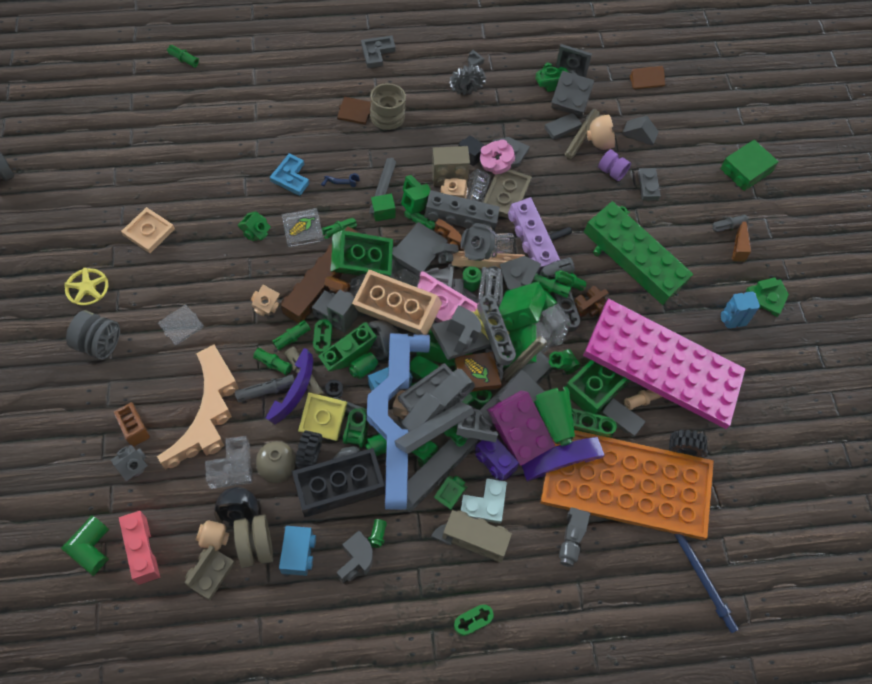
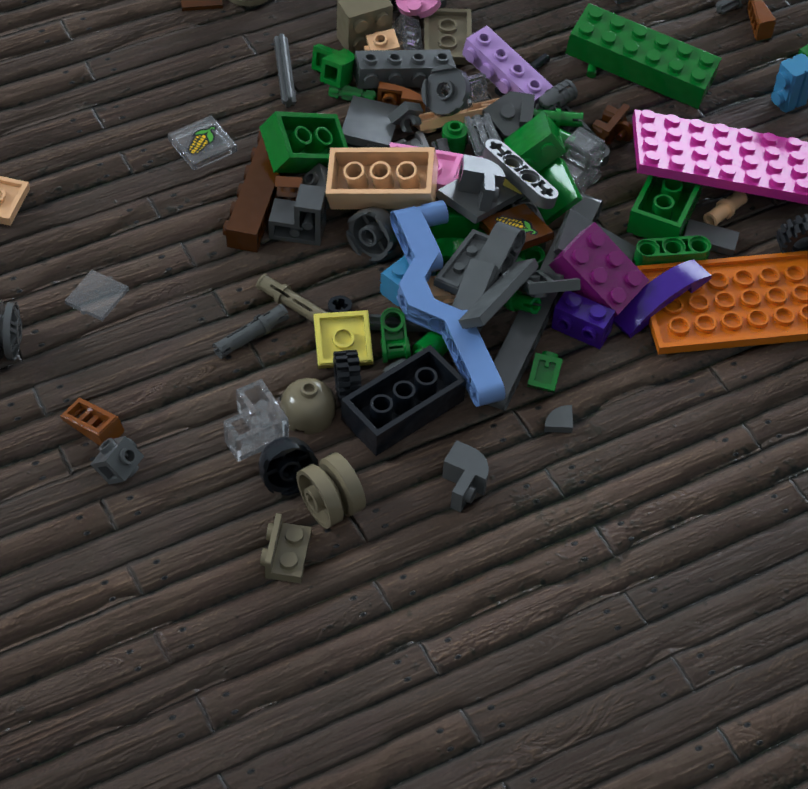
camera: 20 degrees left, 10 degrees down
green brick [61,515,109,576] -> none
coral arch [119,511,160,585] -> none
light nougat arch [157,345,239,470] -> none
light nougat head [196,520,229,551] -> none
green brick [237,211,271,241] -> none
light nougat brick [250,285,280,316] -> none
green pin [253,348,293,376] -> none
dark purple slope [266,348,313,424] -> none
dark azure plate [270,153,309,196] -> none
green pin [272,320,311,351] -> none
dark azure brick [279,526,316,576] -> none
green beam [313,319,333,355] -> none
green slope [318,322,377,372] -> none
dark blue piece [321,173,360,187] -> none
green axle [322,218,357,239] -> none
green brick [348,352,378,379] -> none
green pin [368,519,387,548] -> none
green panel [371,194,396,222] -> none
green bracket [412,441,437,468] -> none
dark tan brick [442,510,512,563] -> none
green beam [454,604,494,637] -> none
light aqua plate [461,479,507,524] -> none
dark tan axle [502,336,547,381] -> none
green cone [532,387,575,446] -> none
green piece [549,349,581,375] -> none
green axle [555,270,587,291] -> none
dark grey piece [559,507,590,567] -> none

